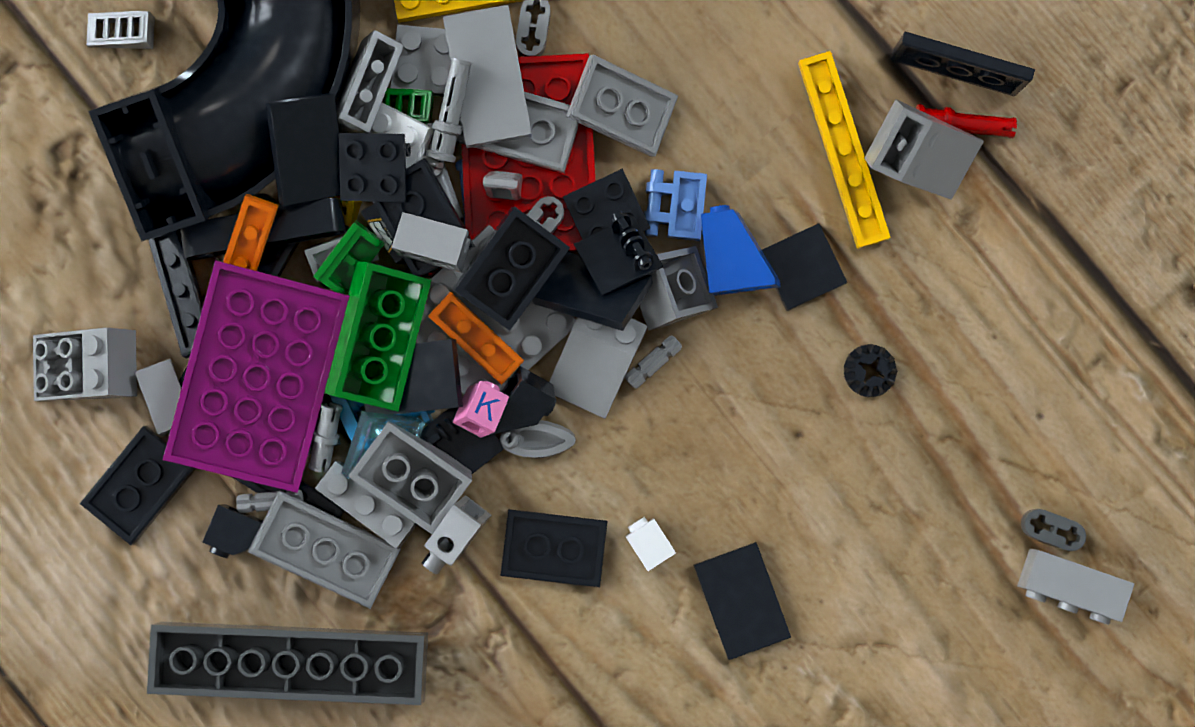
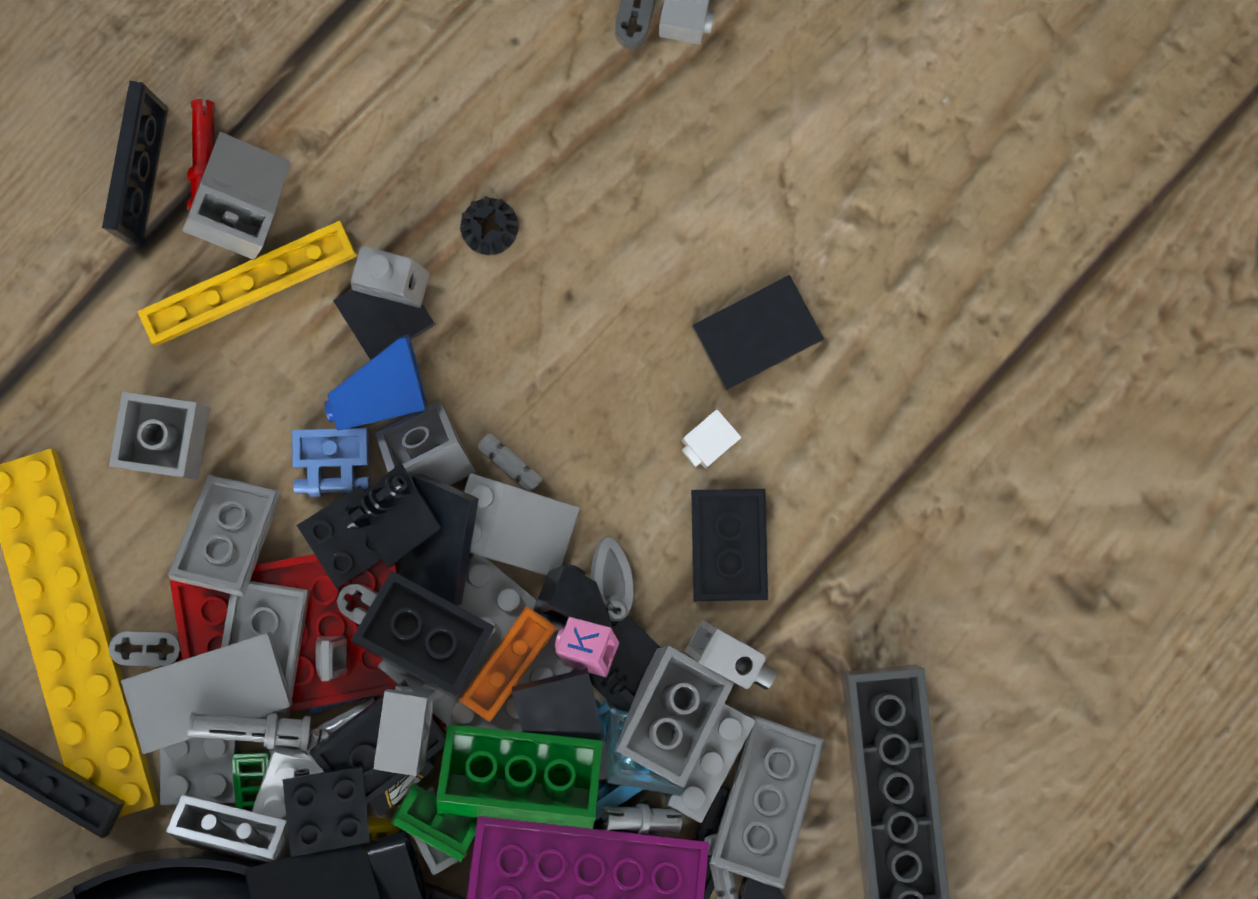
camera: 100 degrees left, 0 degrees up
none -> light grey brick [109,392,210,480]
none -> light grey torso [351,246,430,309]

